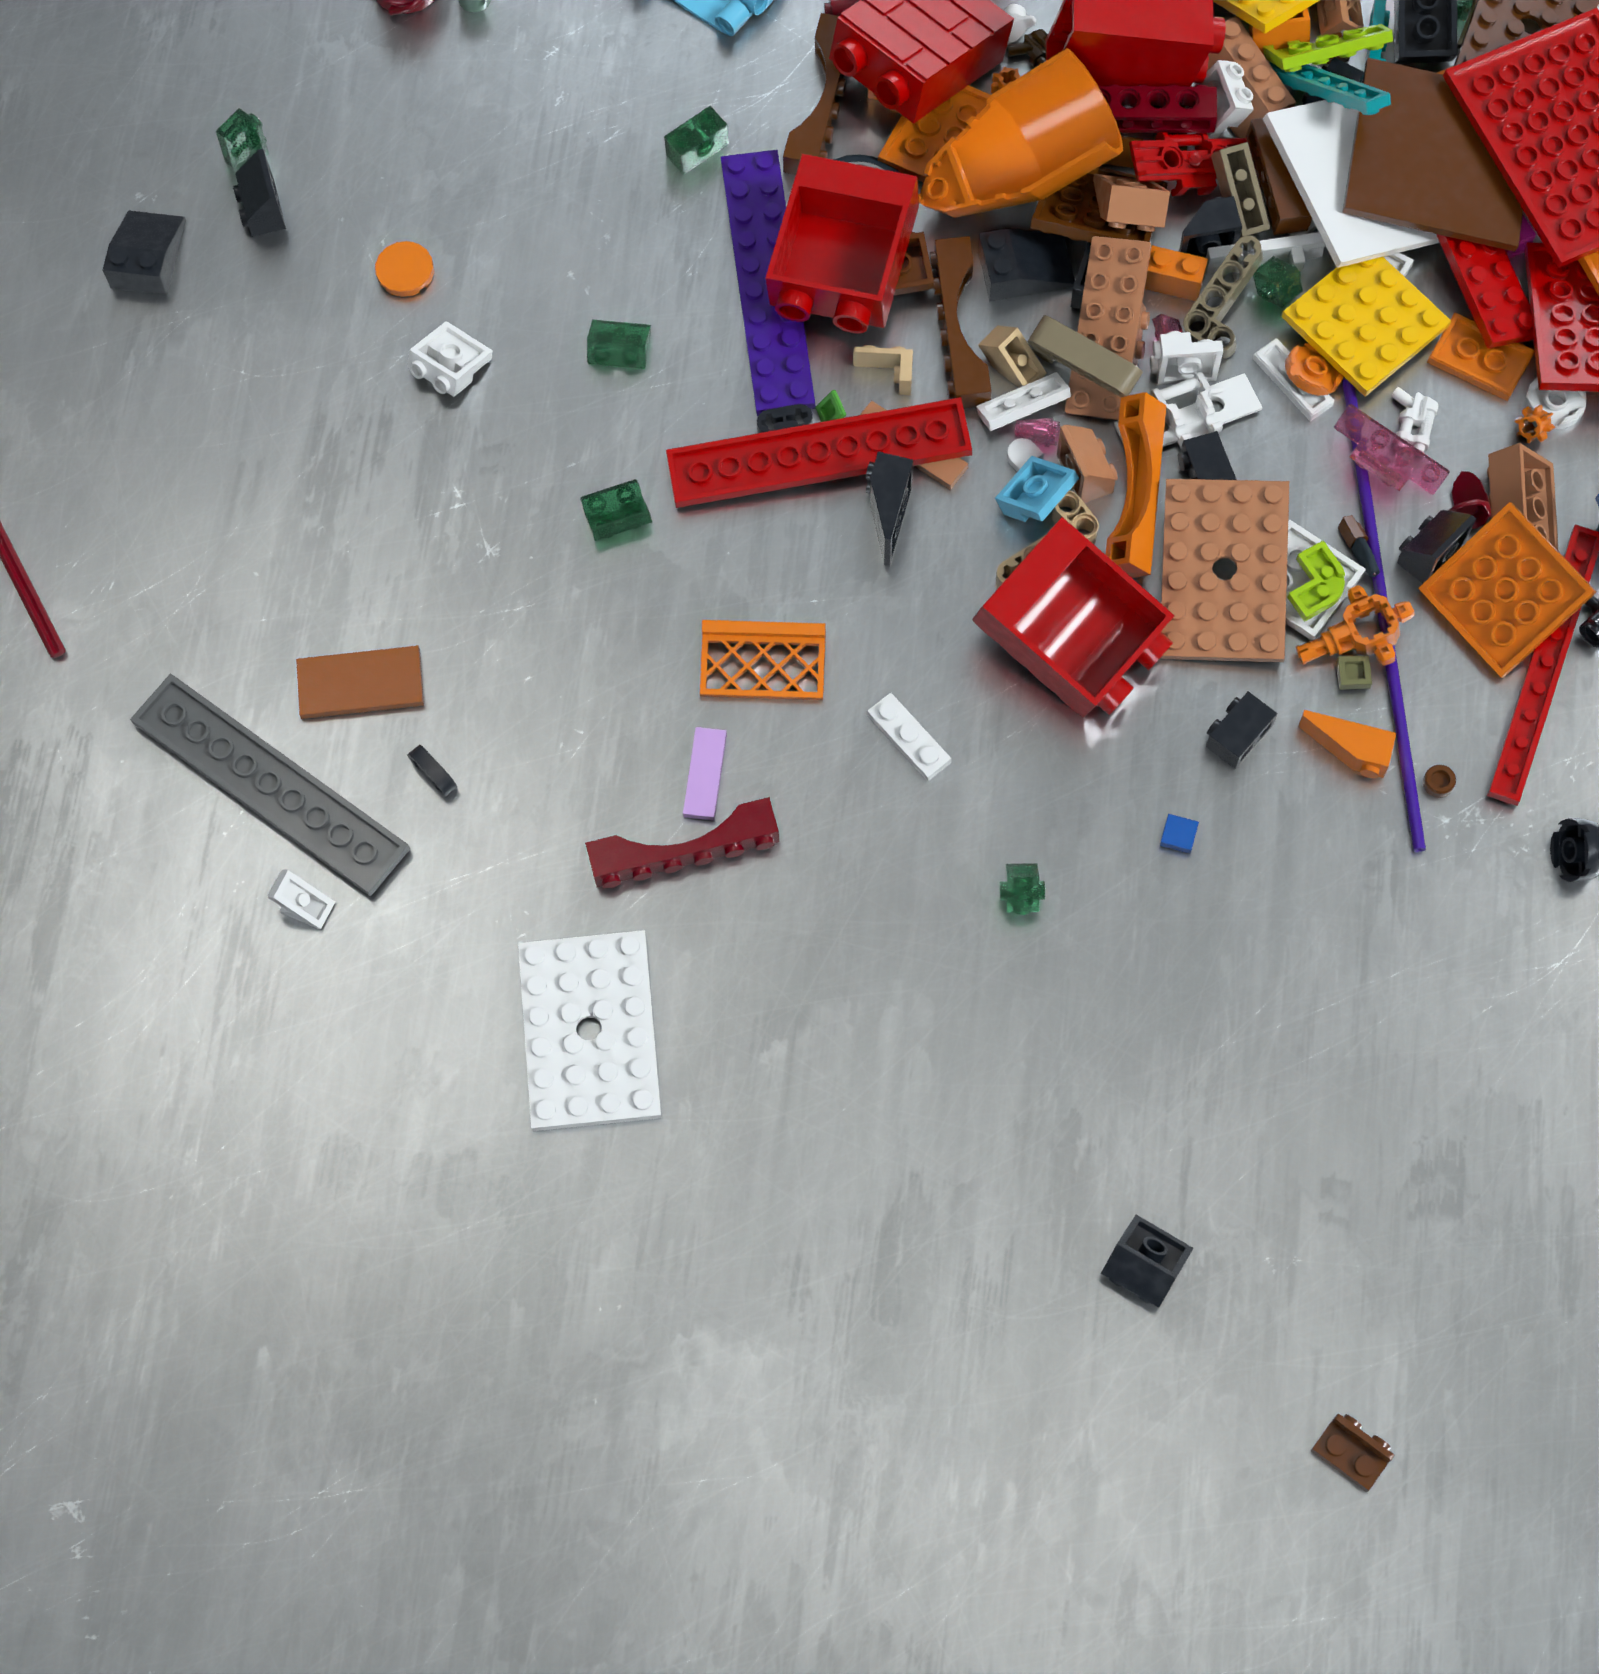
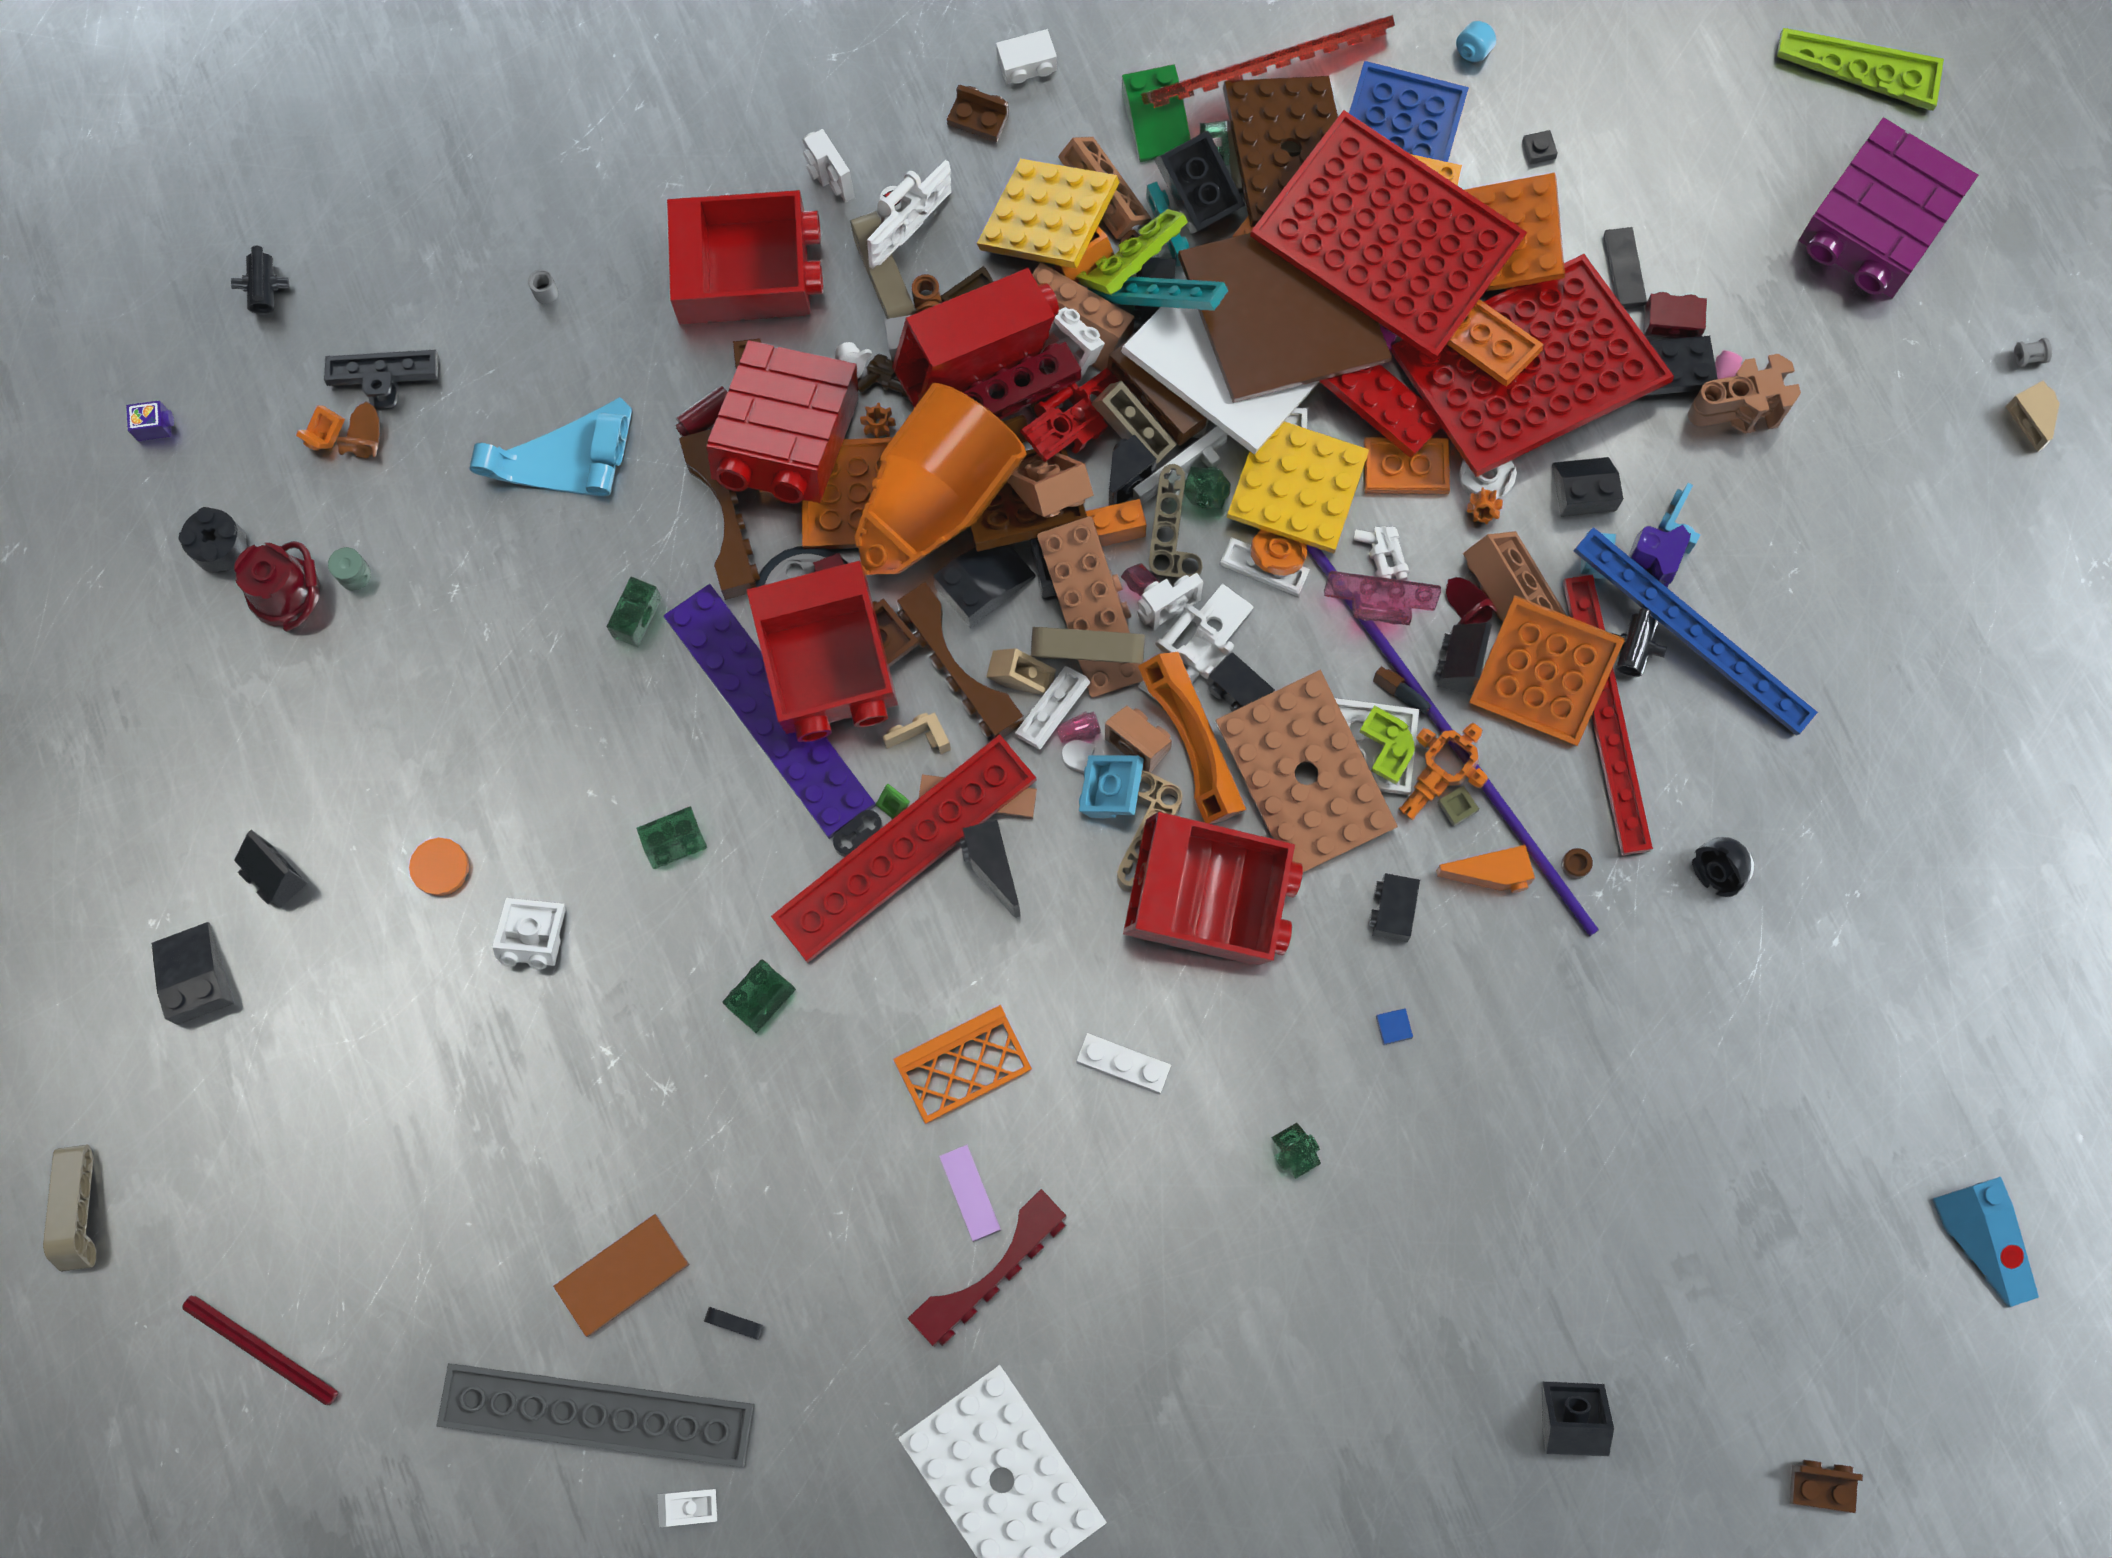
camera: 30 degrees left, 5 degrees up
clear green bracket [216,108,269,168] -> none

